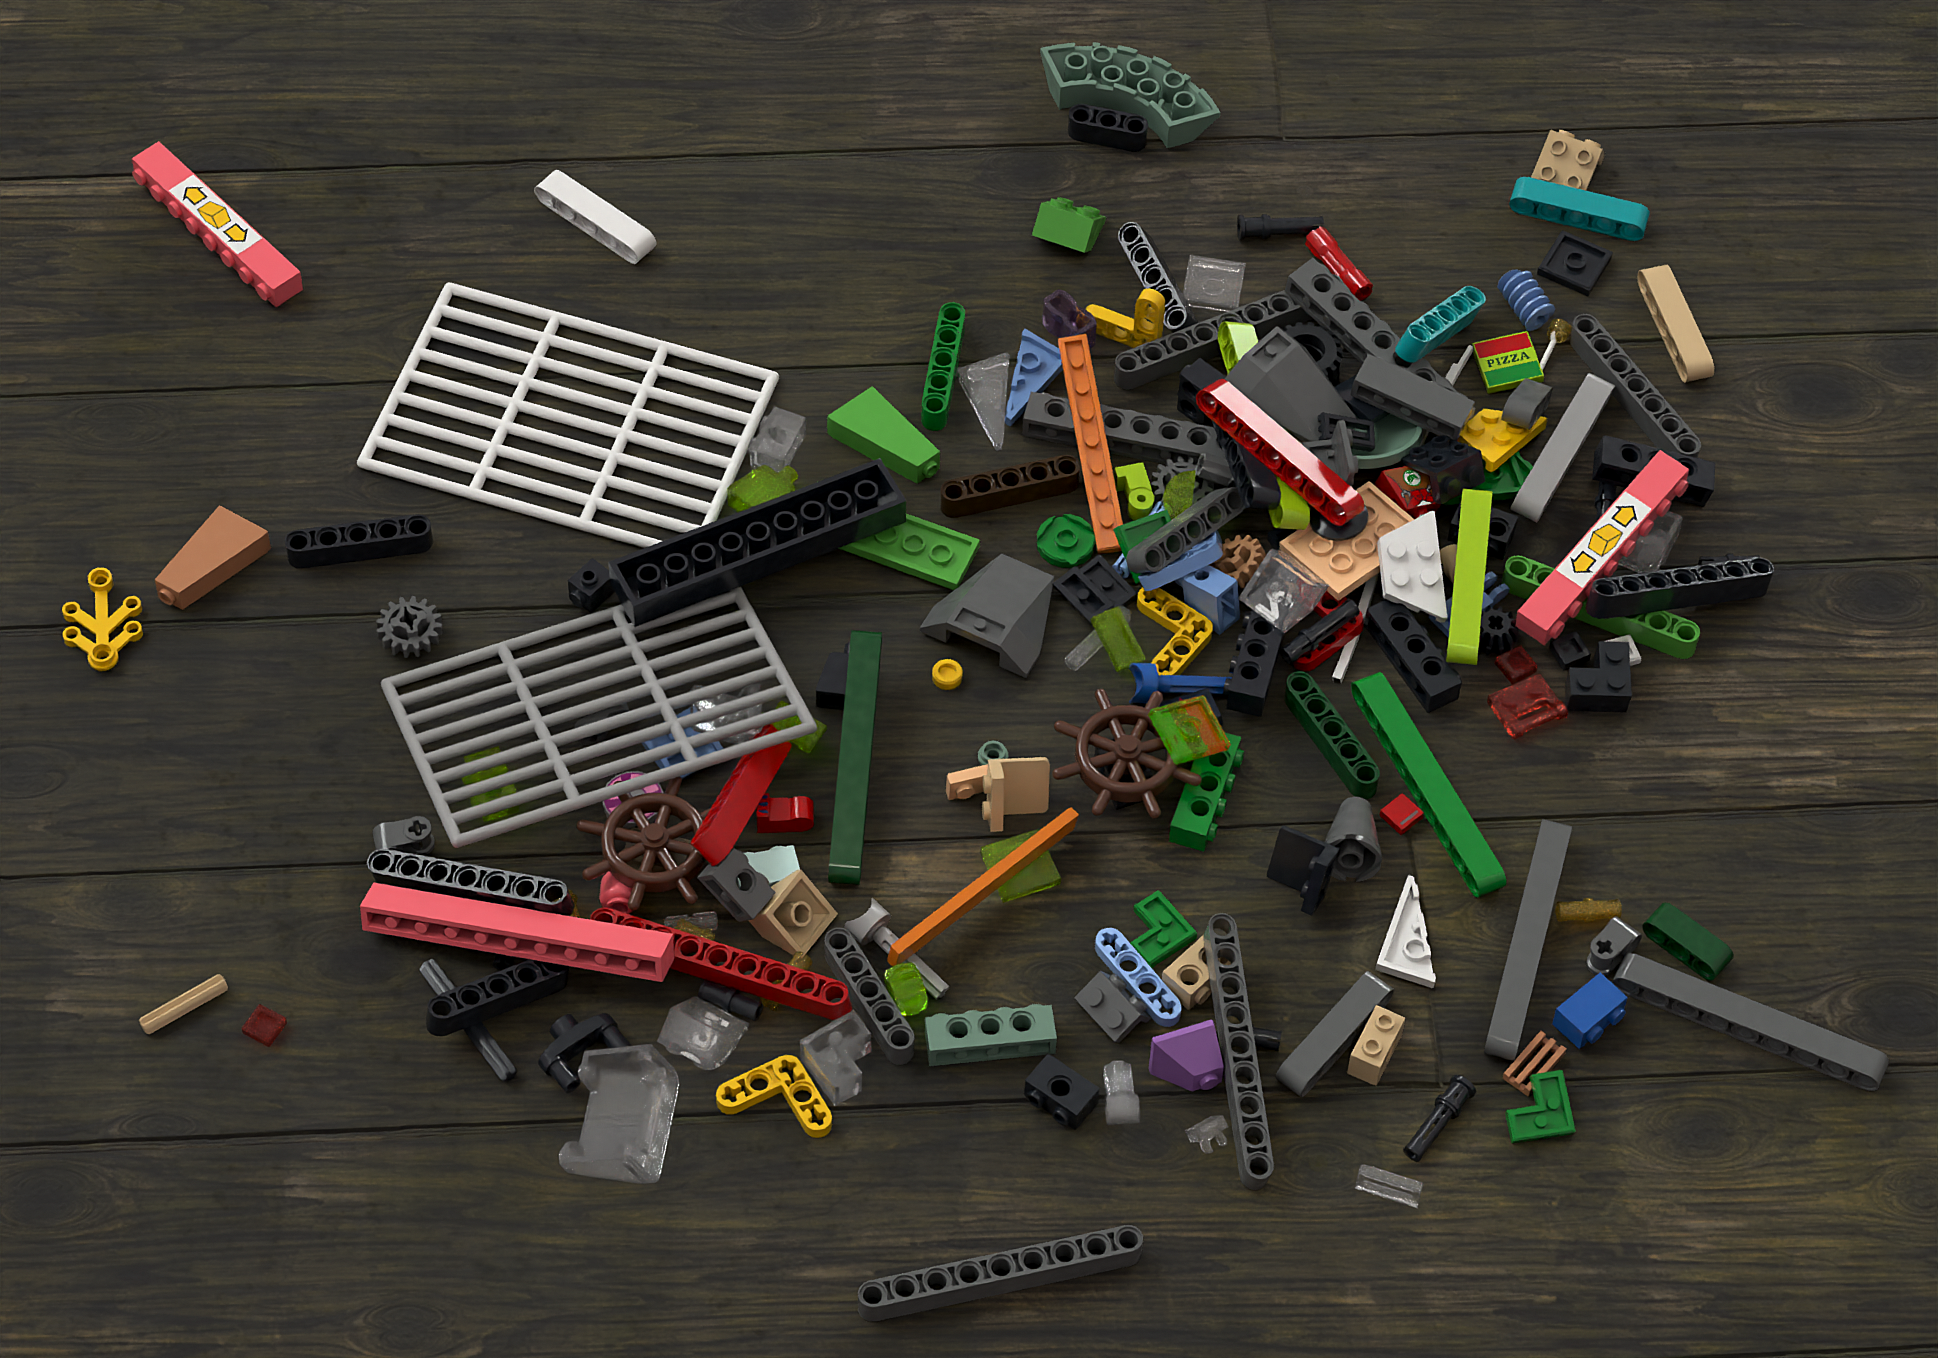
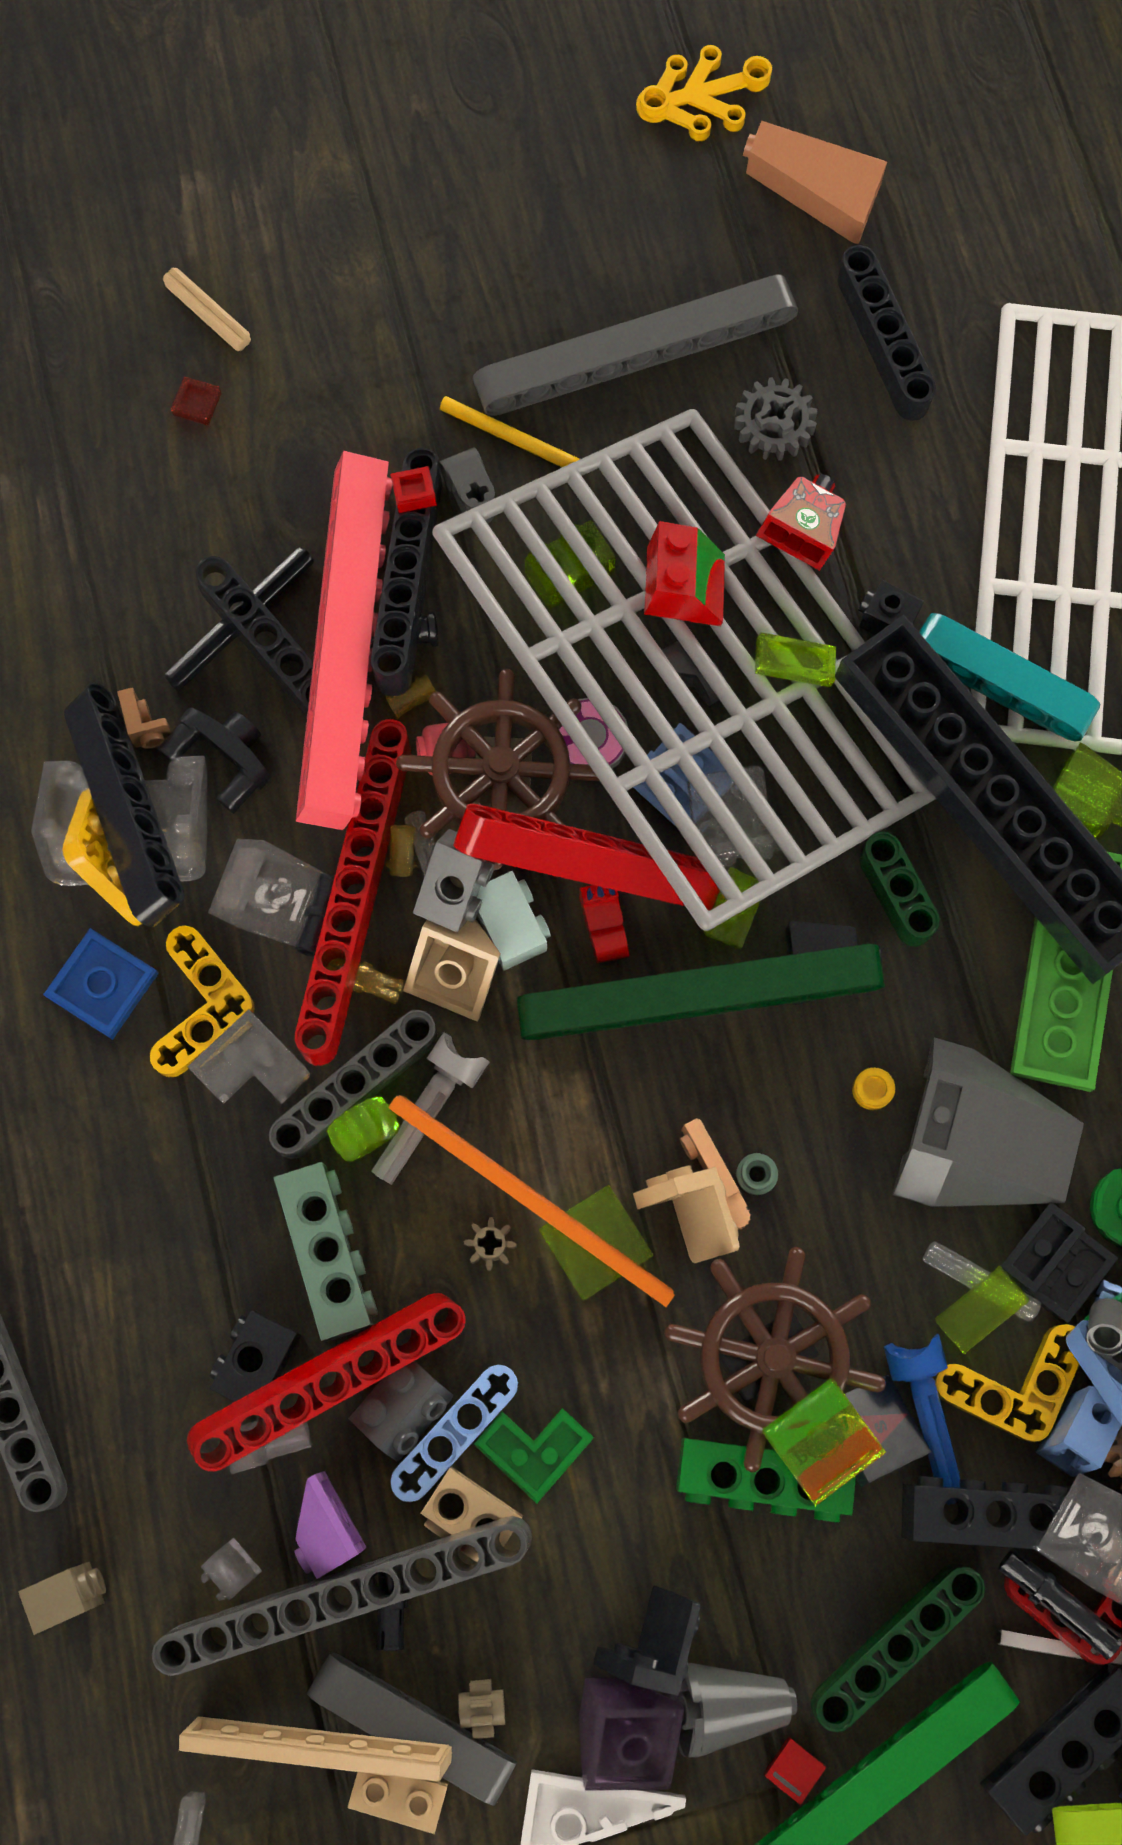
camera: 80 degrees right, 20 degrees up
none -> dark tan brick [18,1561,106,1635]
none -> blue tile [43,928,159,1040]
none -> yellow beam [62,788,142,926]
none -> black beam [64,683,185,927]
none -> medium nougat bracket [117,687,172,748]
none -> tan tile [179,1717,452,1782]
none -> red beam [187,1293,466,1472]
none -> red tile [390,466,437,513]
none -> yellow bar [440,396,580,467]
none -> dark tan gear [459,1679,505,1739]
none -> dark tan gear [464,1217,517,1271]
none -> dark grey beam [472,275,799,416]
none -> clear purple slope [579,1678,684,1791]
none -> red slope [644,521,725,626]
none -> clear neon green tile [755,632,836,687]
none -> torso [756,474,846,571]
none -> dark green beam [859,832,940,947]
none -> teal beam [919,613,1101,742]

